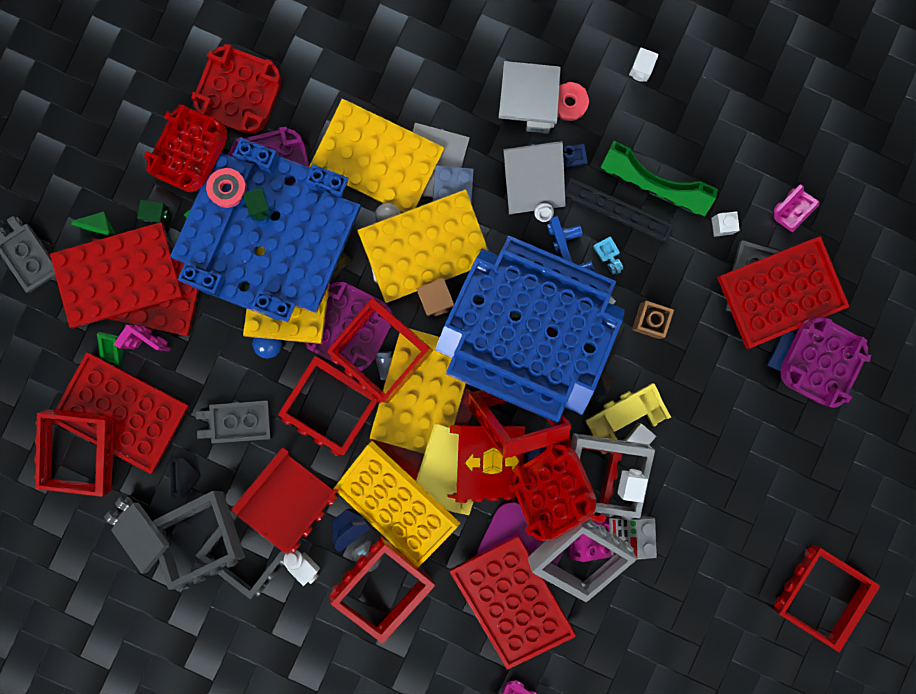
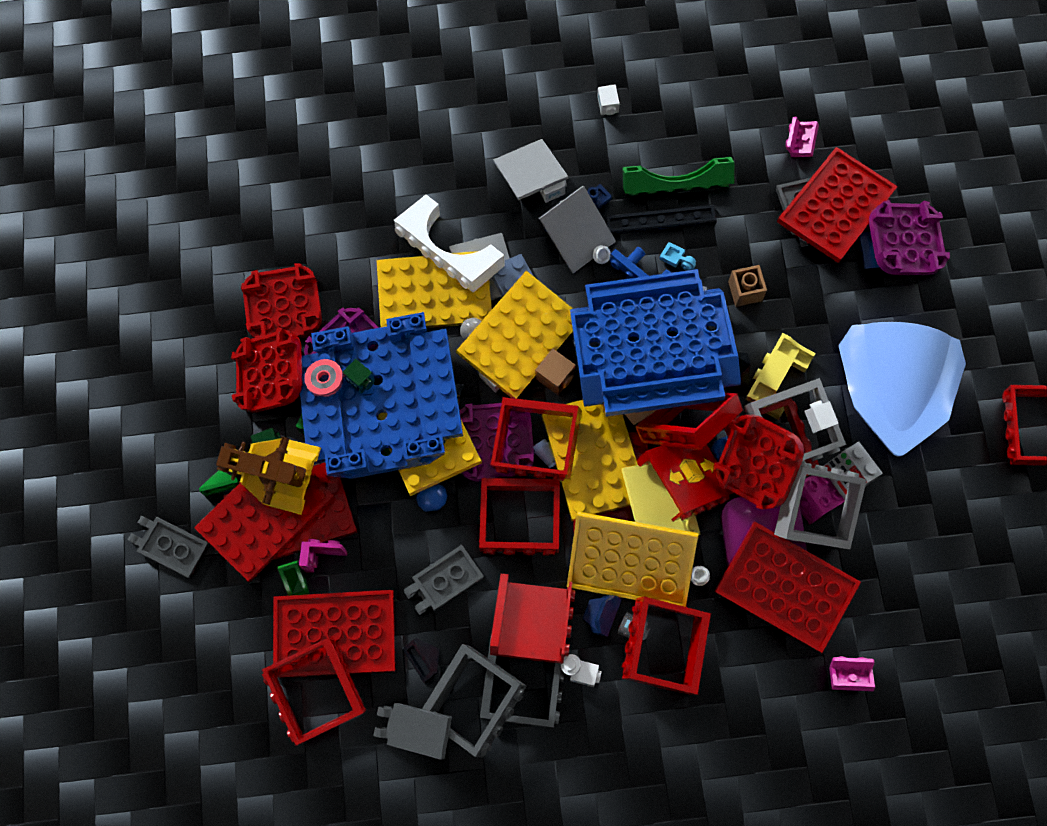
camera: 30 degrees left, 15 degrees down
coral tile [557,82,589,121] -> none
white brick [623,423,656,444] -> none
white brick [712,212,740,237] -> none
none -> piece [216,437,321,515]
none -> white arch [394,195,505,293]
none -> white plate [691,566,710,586]
none -> light blue windscreen [839,322,966,457]

